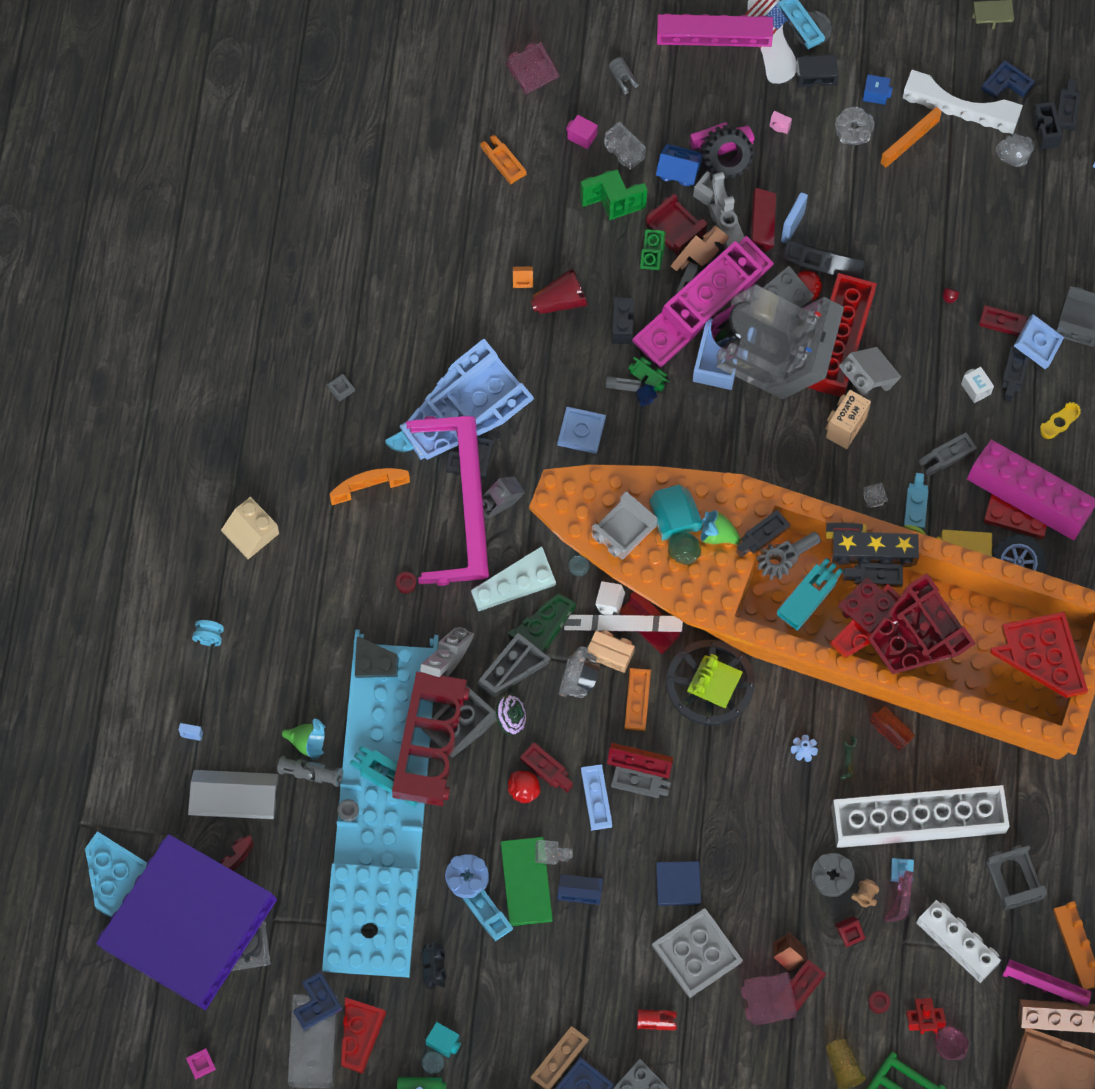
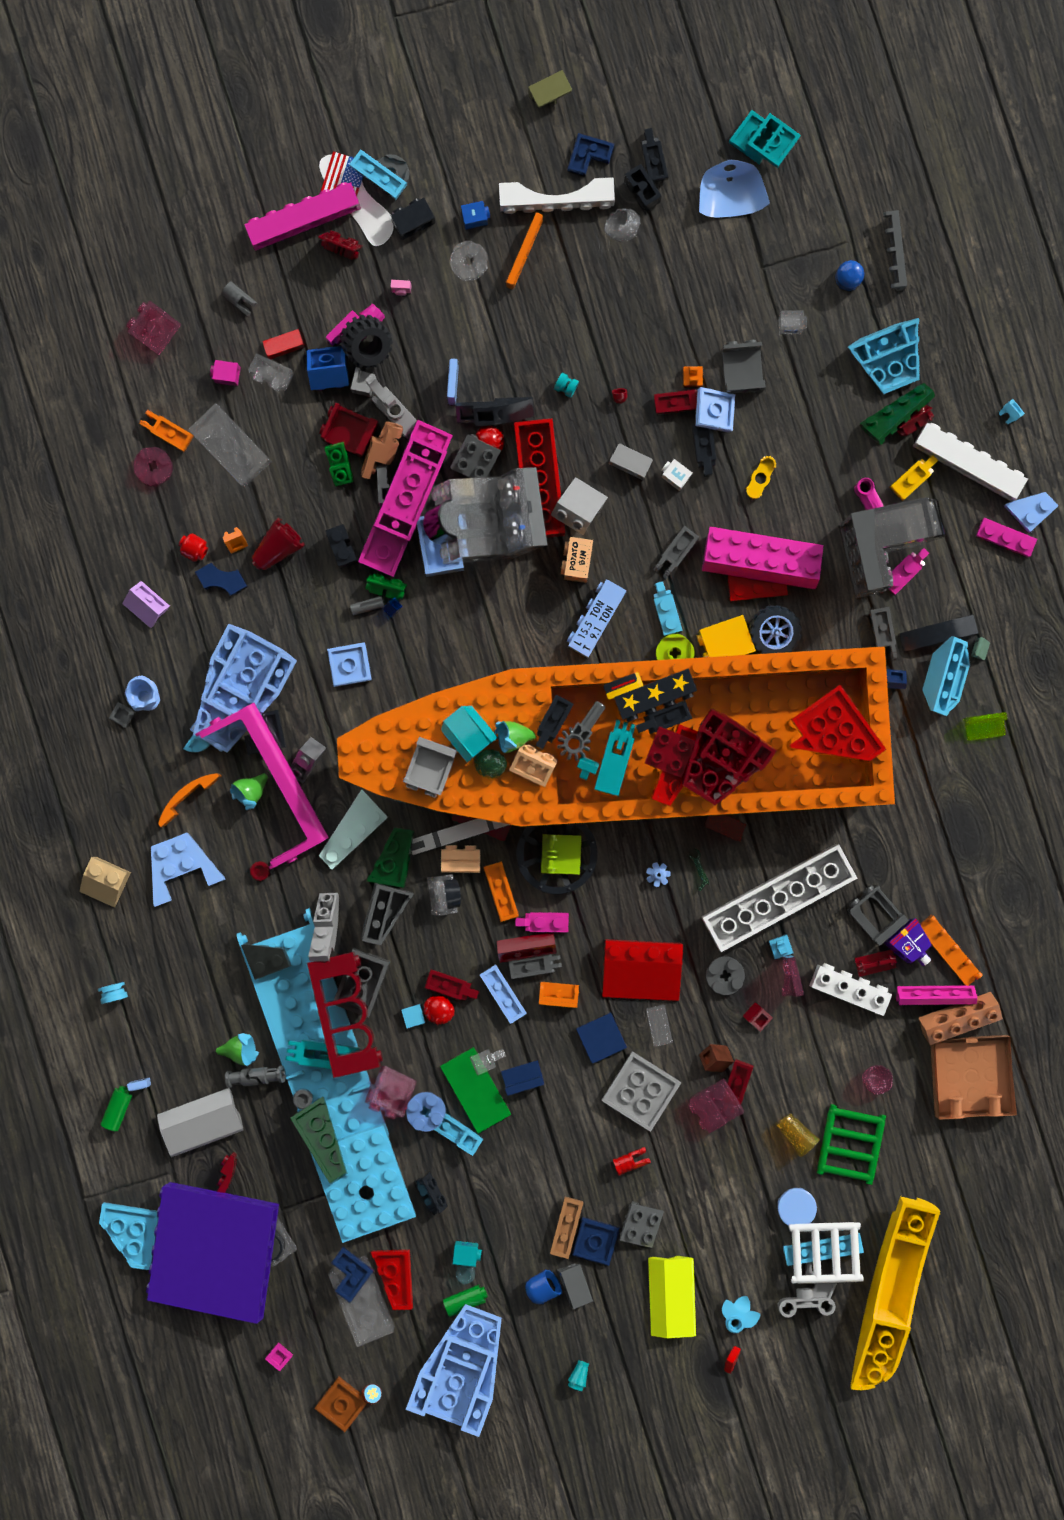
camera: 20 degrees left, 20 degrees up
dish [496,694,527,735] -> none
green bracket [580,169,647,220] -> none
white brick [596,582,625,615] -> none
dark red panel [751,188,776,254] -> none
medium nougat brick [851,879,879,907] -> none
clear plate [862,483,888,508] -> none
dark red tile [868,991,891,1014] -> none
red piece [906,998,946,1034] -> none
none -> green brick [100,1086,133,1131]
none -> lavender panel [123,581,170,628]
none -> light blue hair [125,676,160,711]
none -> clear pink plate [134,447,173,486]
none -> light blue wing [151,833,225,907]
none -> red head [178,533,209,562]
none -> clear brick [188,403,272,487]
none -> dark blue tile [195,562,248,596]
none -> bright green hat [230,773,268,810]
none -> slope [262,329,305,360]
none -> dark green wing [290,1097,348,1184]
none -> dark red hinge [318,231,363,260]
none -> clear pink plate [365,1066,417,1119]
none -> medium azure tile [401,1004,425,1028]
none -> light nougat bracket [509,744,557,787]
none -> dark pink hinge [515,912,569,932]
none -> orange hinge [539,982,579,1008]
none -> teal wheel [554,372,579,398]
none -> light blue brick [567,579,626,658]
none -> teal tile [577,756,600,780]
none -> red slope [602,939,683,1001]
none -> light grey panel [609,444,653,480]
none -> clear tile [646,1005,673,1047]
none -> orange tile [683,366,703,387]
none -> dark red hinge [855,949,897,977]
none -> dark purple torso [884,918,931,967]

